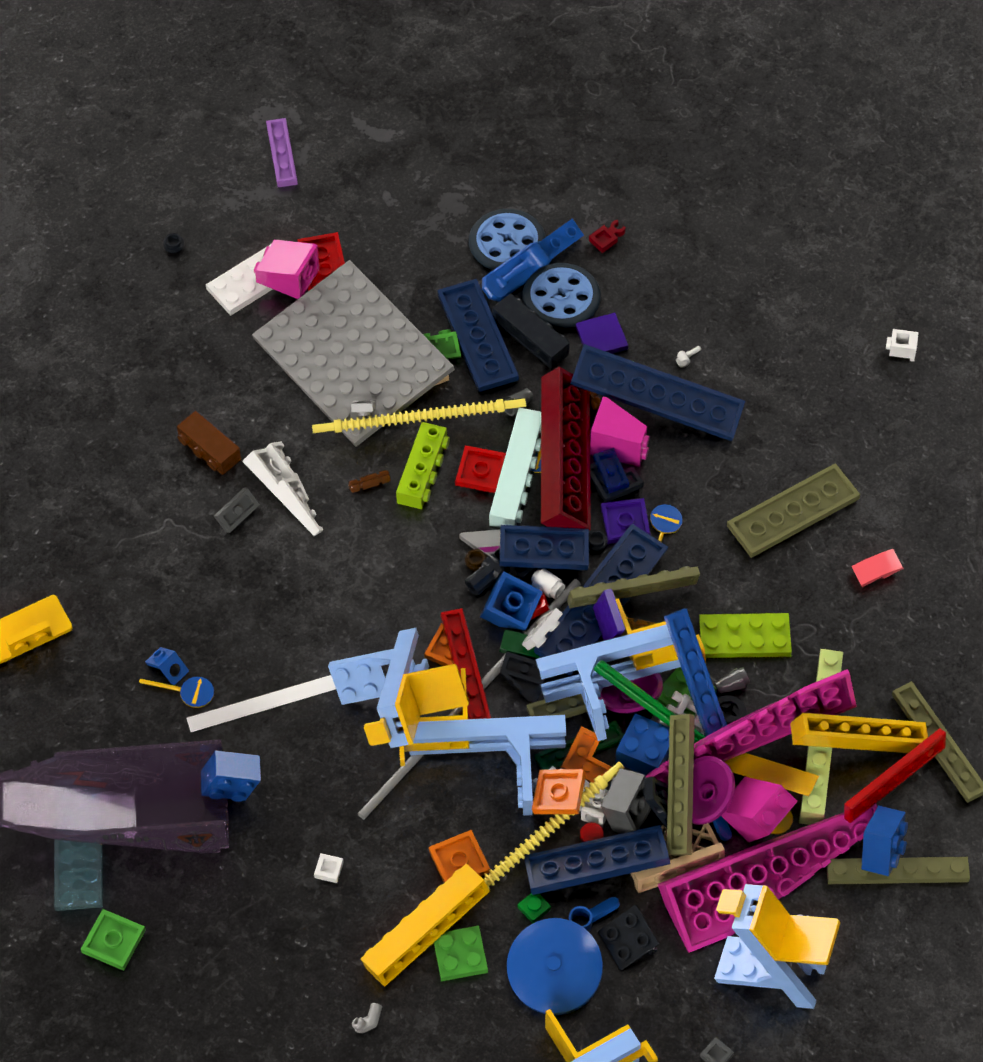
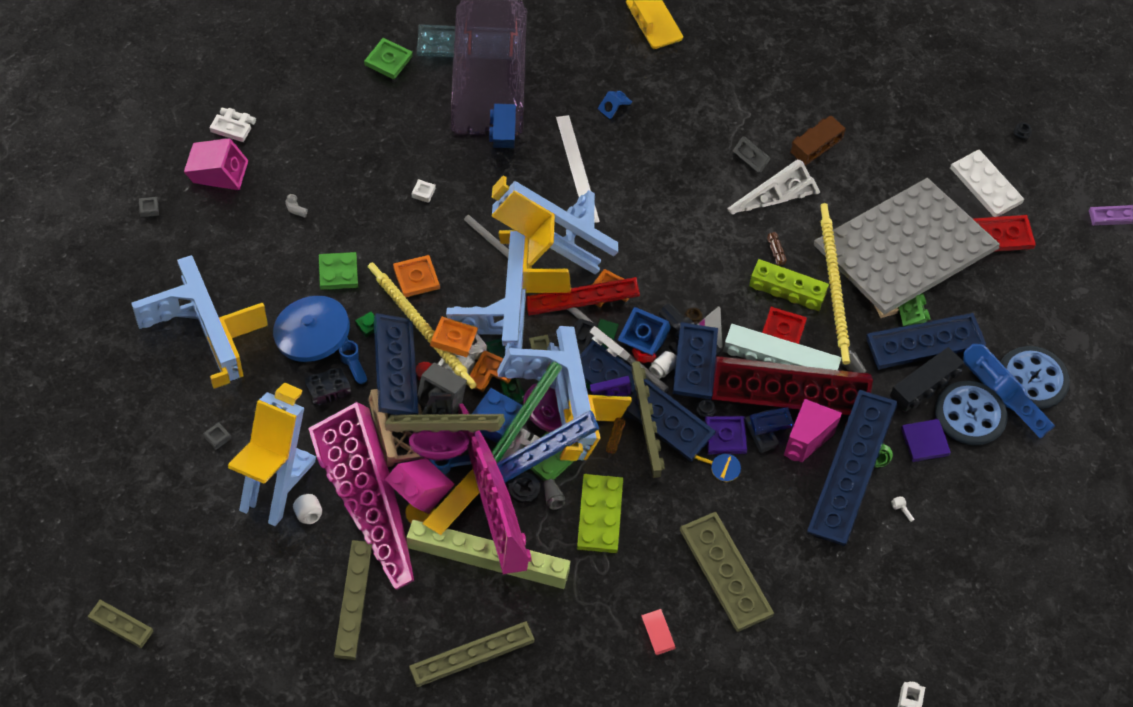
camera: 90 degrees right, 0 degrees up
blue piece [139,677,214,708] -> none
dark pink slope [254,240,319,299] -> none
light grey plate [351,400,376,416] -> none
yellow brick [361,864,490,987] -> none
dark red plate [589,220,626,253] -> none
yellow brick [790,713,928,753] -> none
red tile [844,728,946,823] -> none
blue brick [861,805,908,876] -> none

